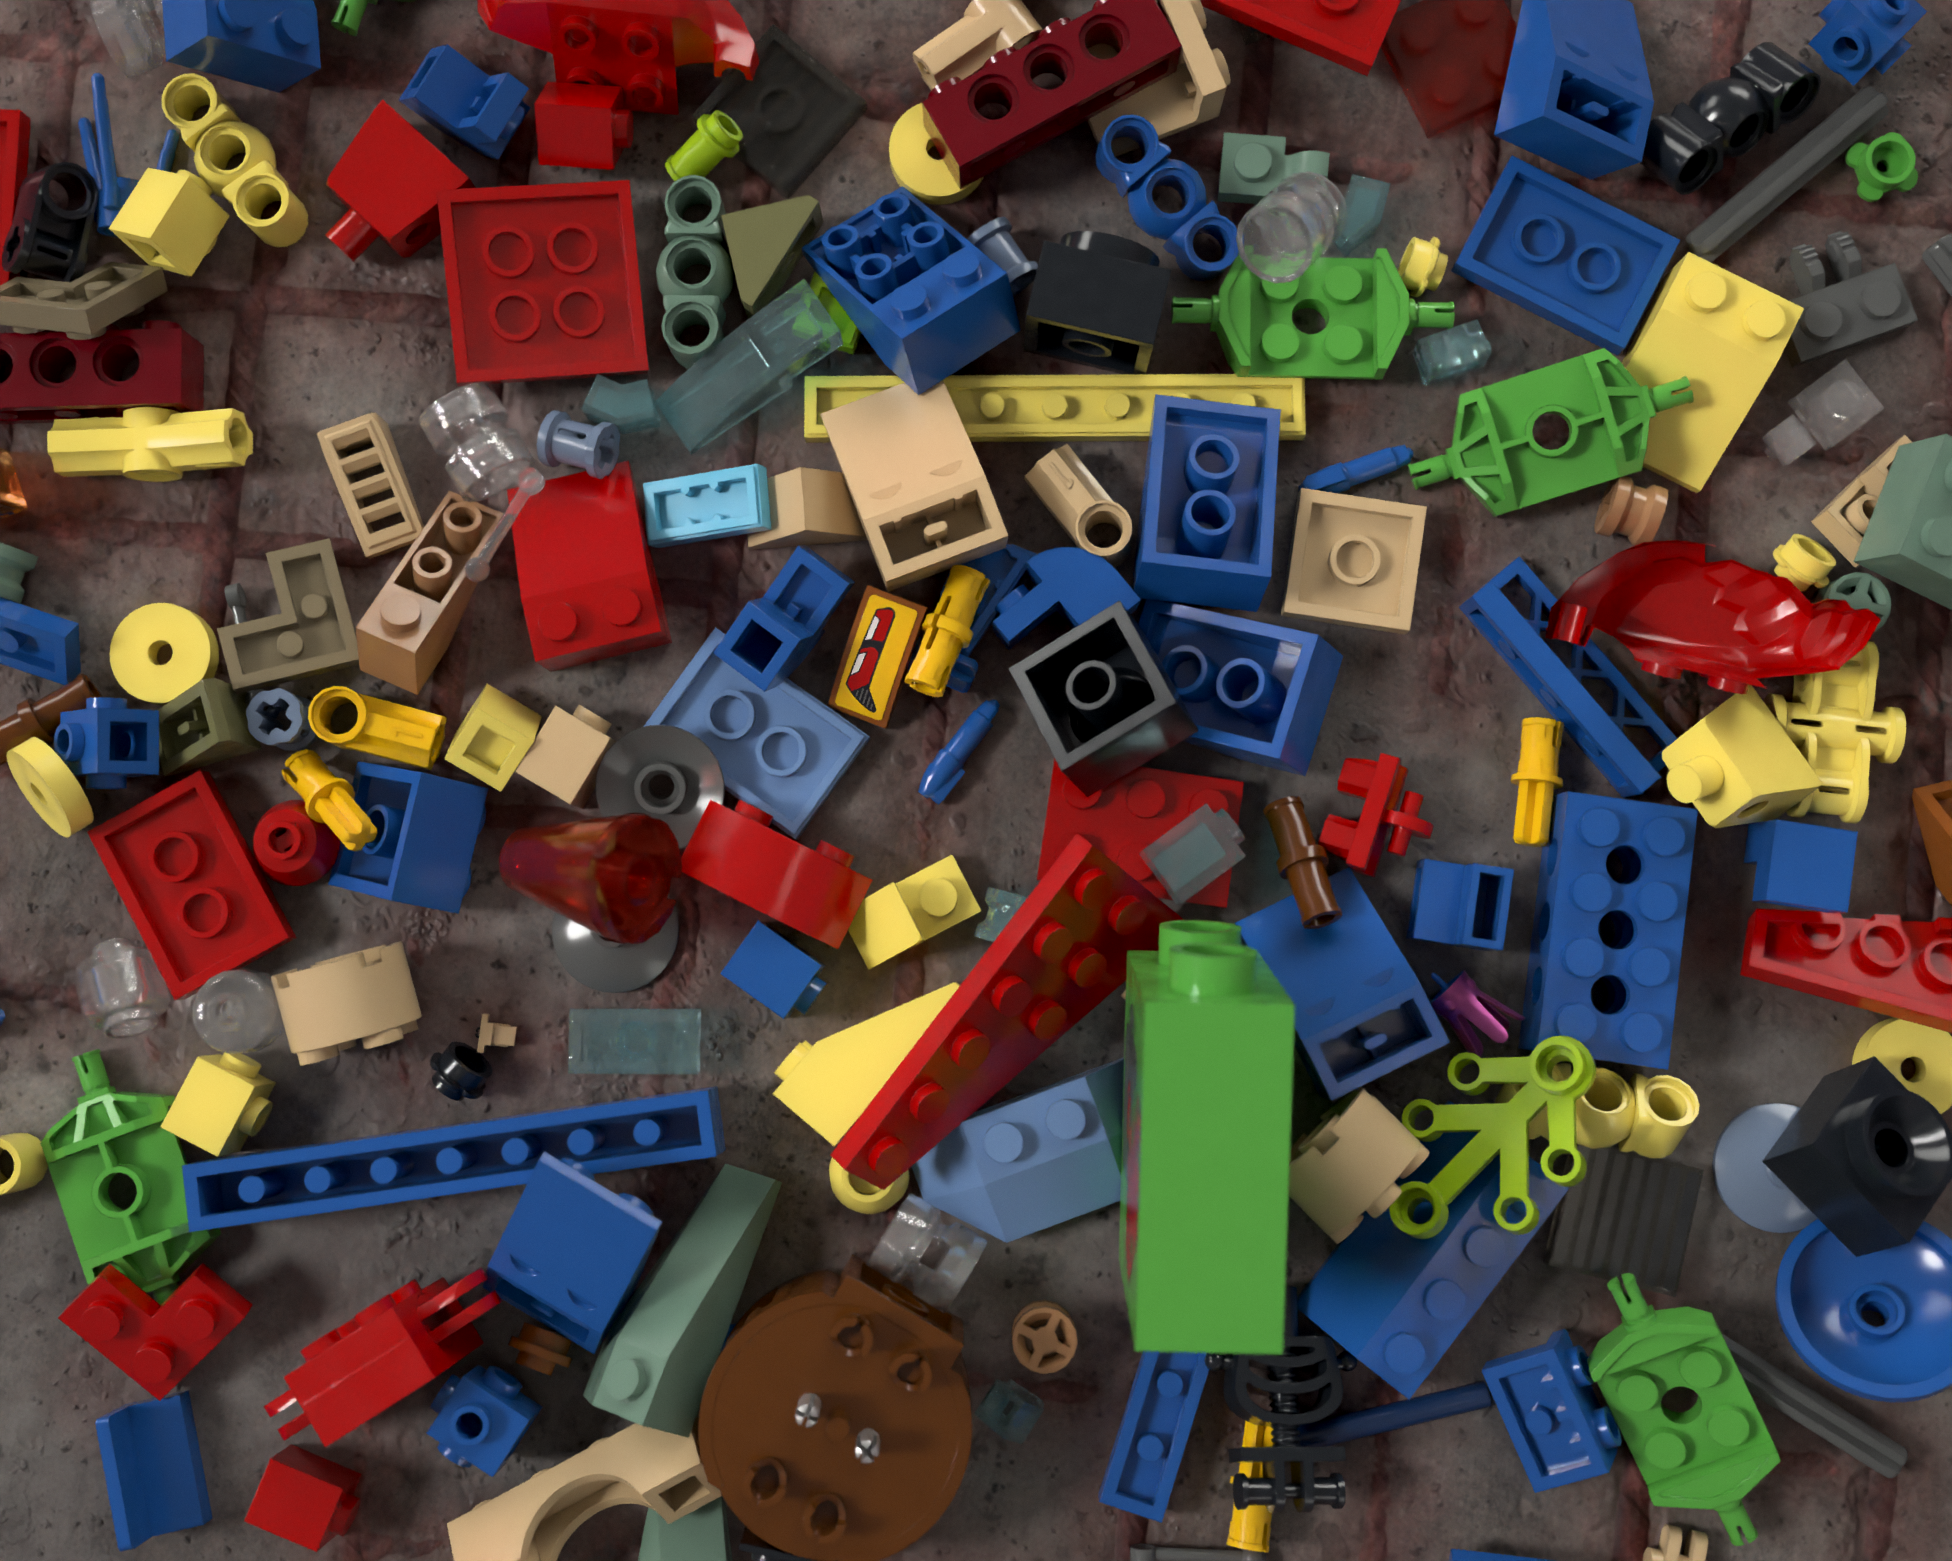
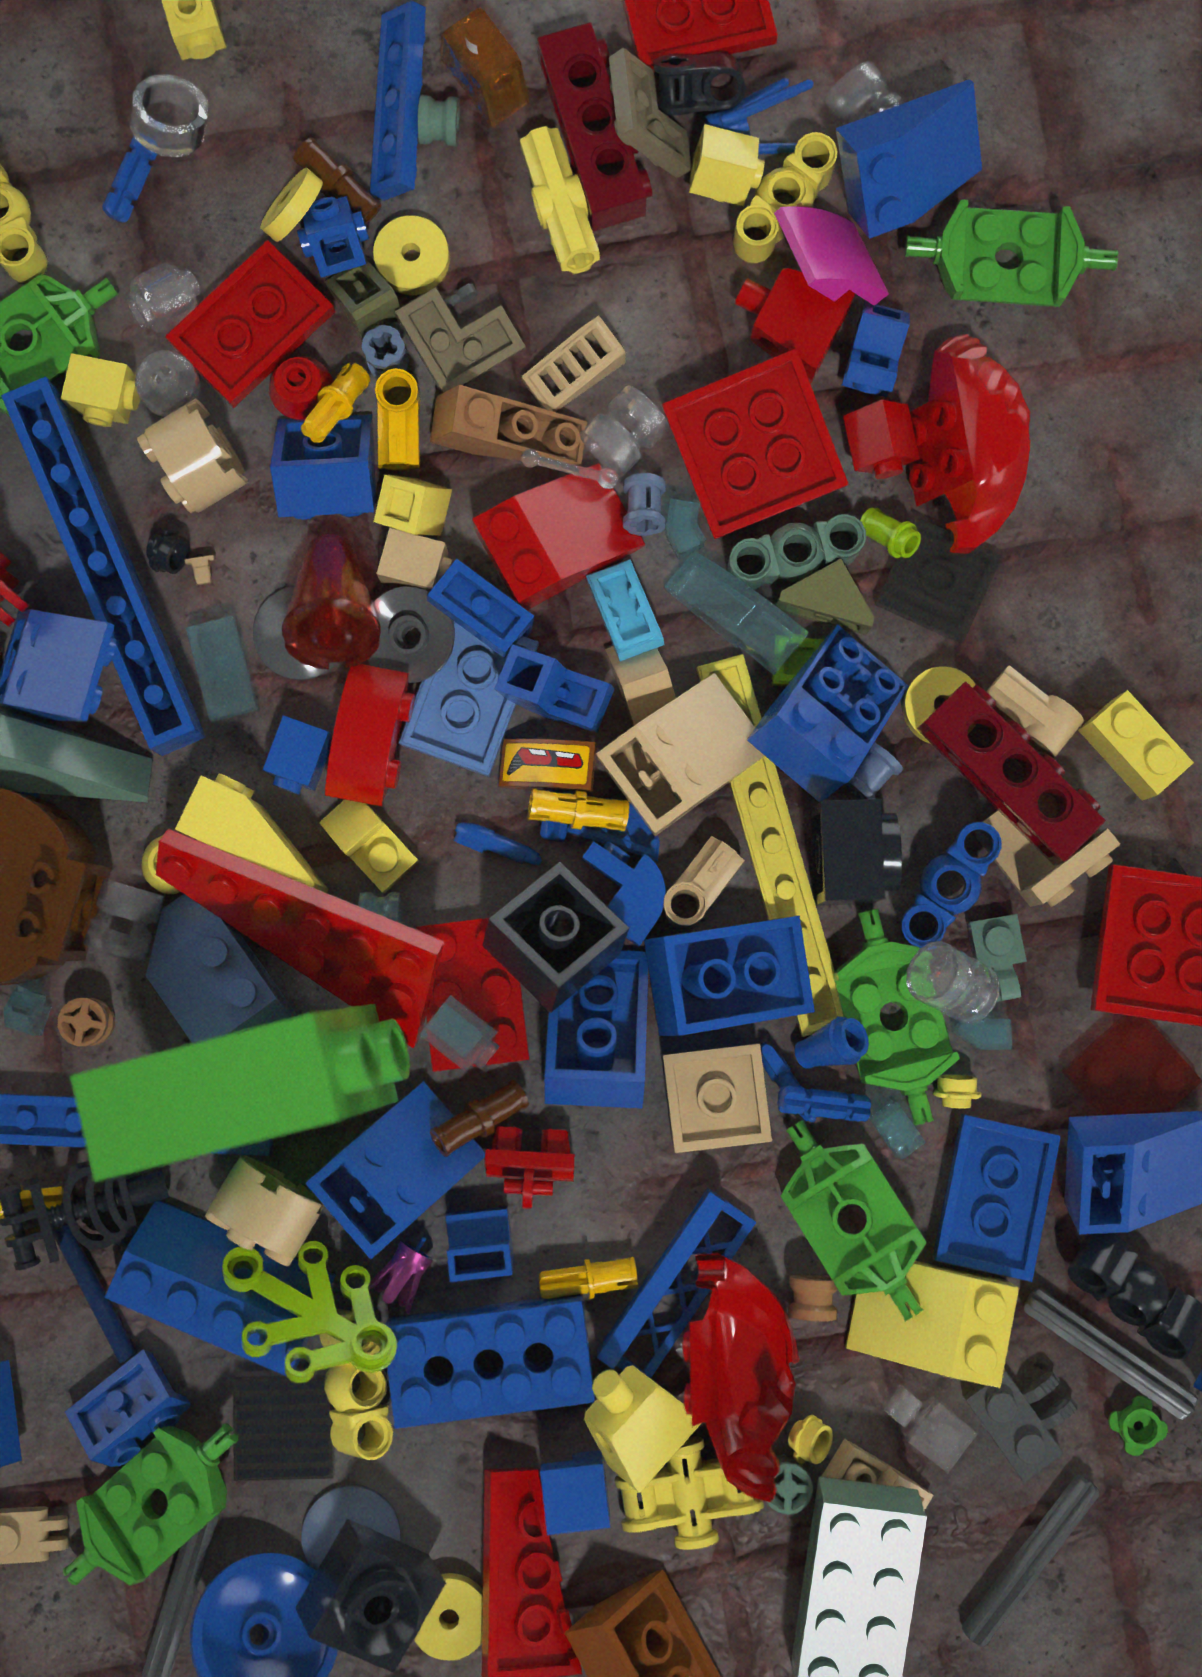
camera: 70 degrees right, 0 degrees up
none -> blue panel [427,558,534,658]
none -> dark pink slope [774,206,889,306]
none -> blue axle [777,1086,871,1122]
none -> blue cone [795,1017,869,1069]

